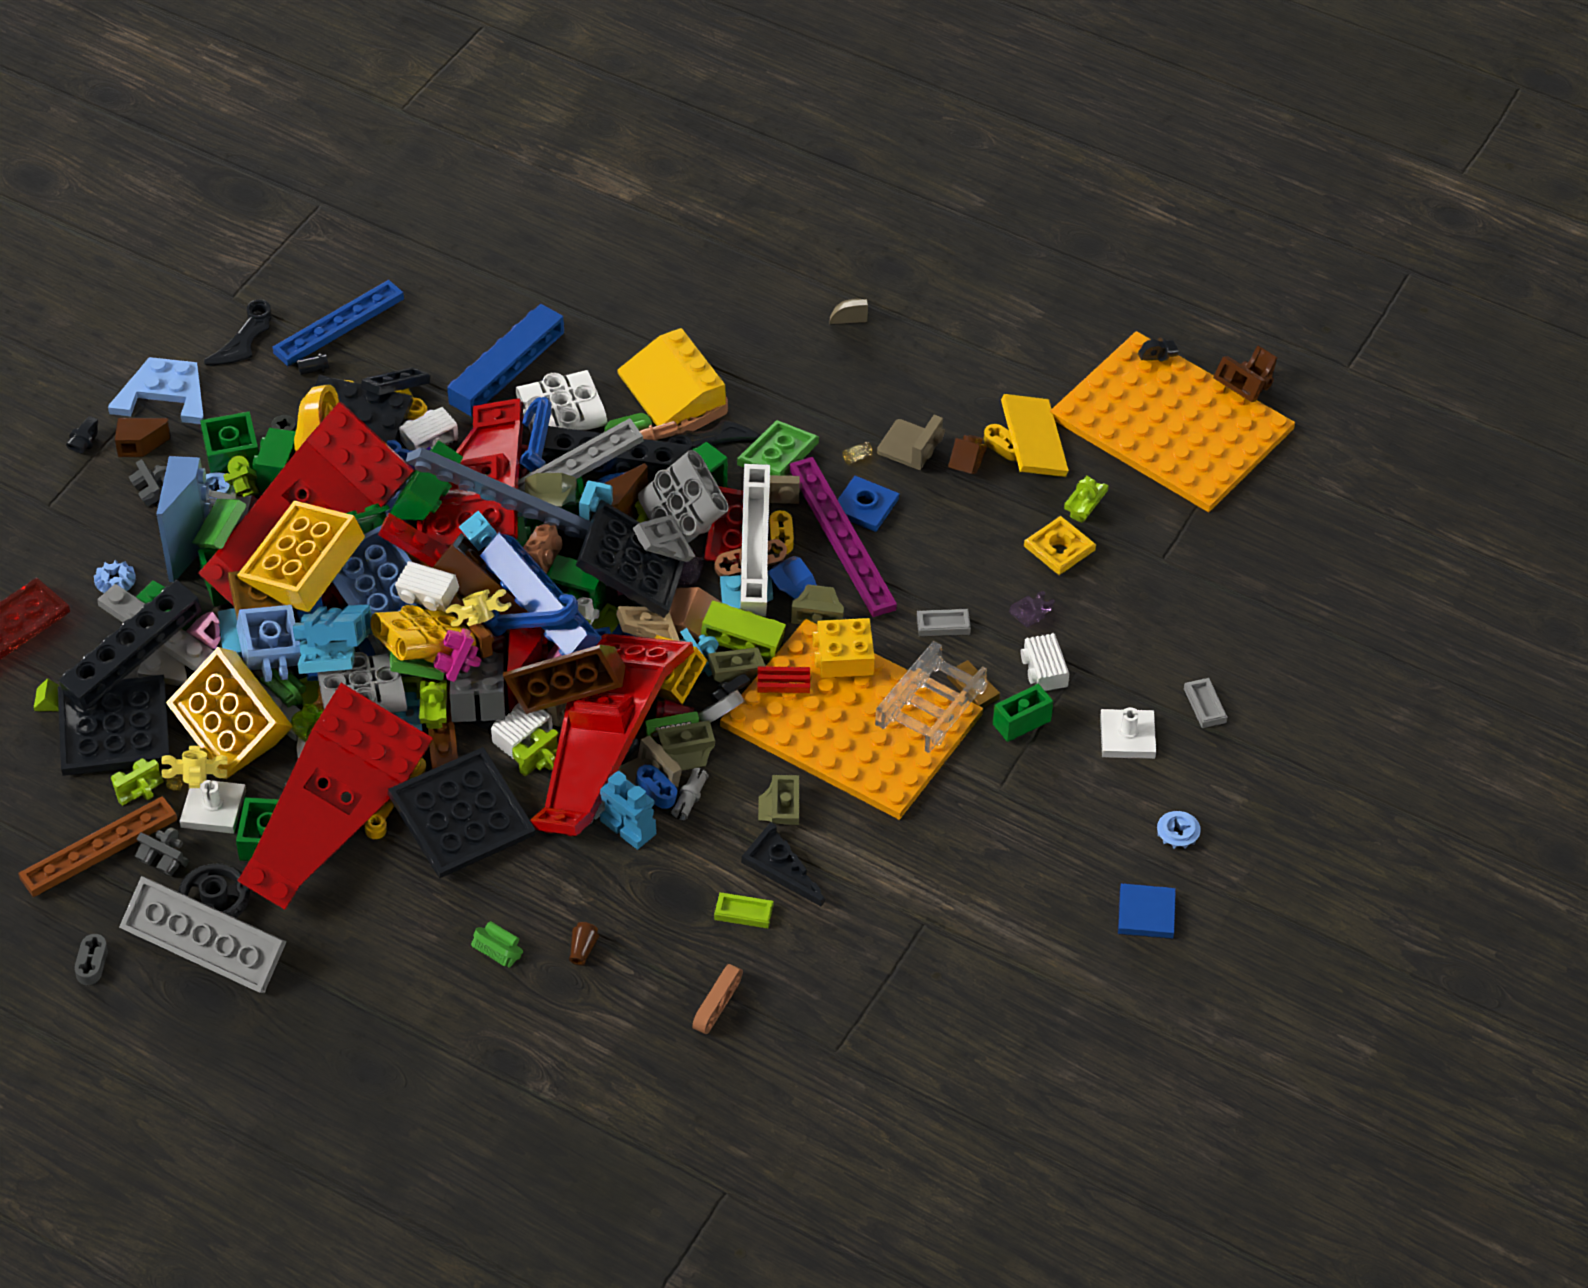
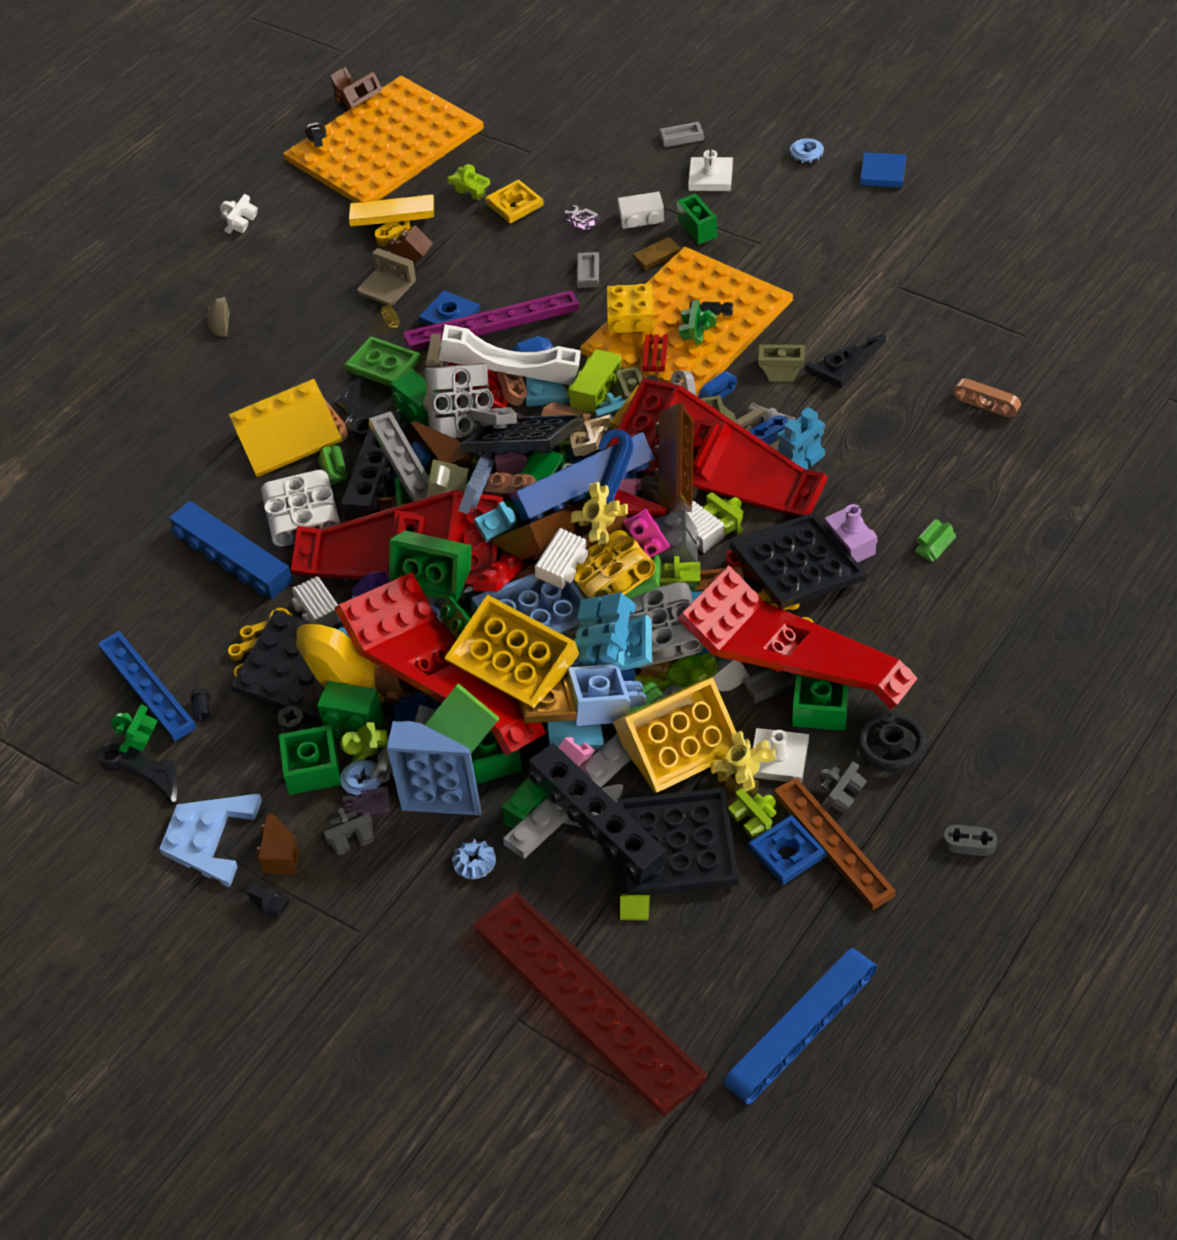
camera: 80 degrees left, 0 degrees up
light grey plate [119,876,286,993] -> none
black tile [361,367,431,395] -> none
blue piece [519,397,552,473] -> none
reddish brown cone [569,922,599,966] -> none
medium azure bracket [579,481,613,521] -> none
nougat axle [640,421,679,441] -> none
lime tile [714,892,774,928] -> none
olive slope [791,584,844,624] -> none
clear fence [875,641,988,753] -> none
none -> green hips [111,704,158,753]
none -> white hips [220,194,258,234]
none -> green hips [679,300,717,345]
none -> black axle [689,301,733,316]
none -> blue beam [698,371,738,399]
none -> blue piece [748,815,826,885]
none -> lavender brick [824,504,878,562]

